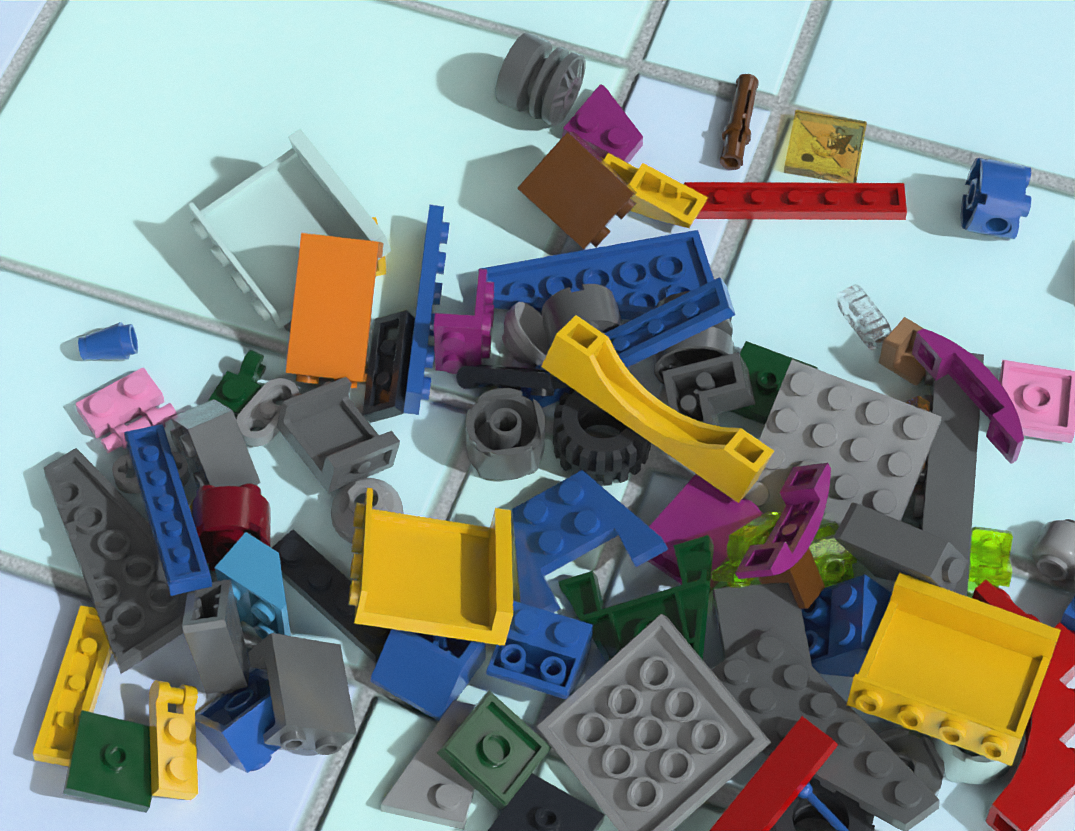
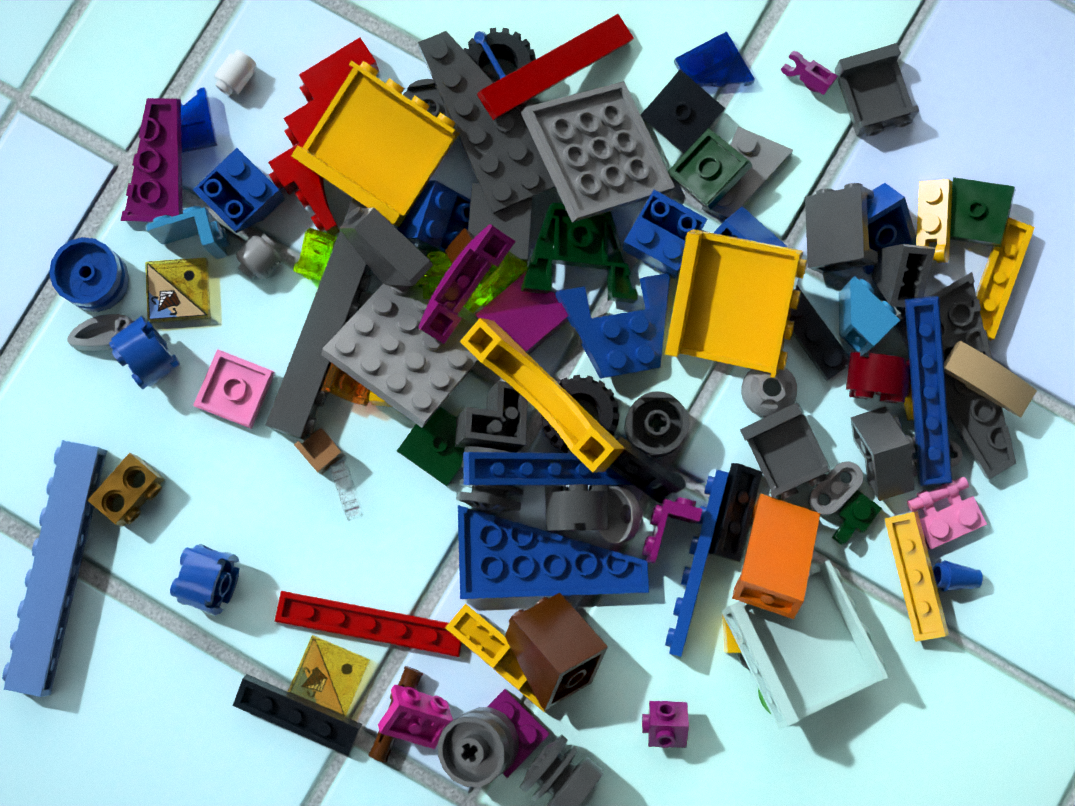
camera: 165 degrees left, 25 degrees up
magenta slope [912,328,1024,464] -> none
none -> black plate [232,674,362,756]
none -> dark pink bracket [378,684,453,749]
none -> dark grey wheel [438,707,519,788]
none -> magenta brick [642,701,689,748]
none -> yellow plate [884,511,949,642]
none -> tan slope [944,341,1037,418]

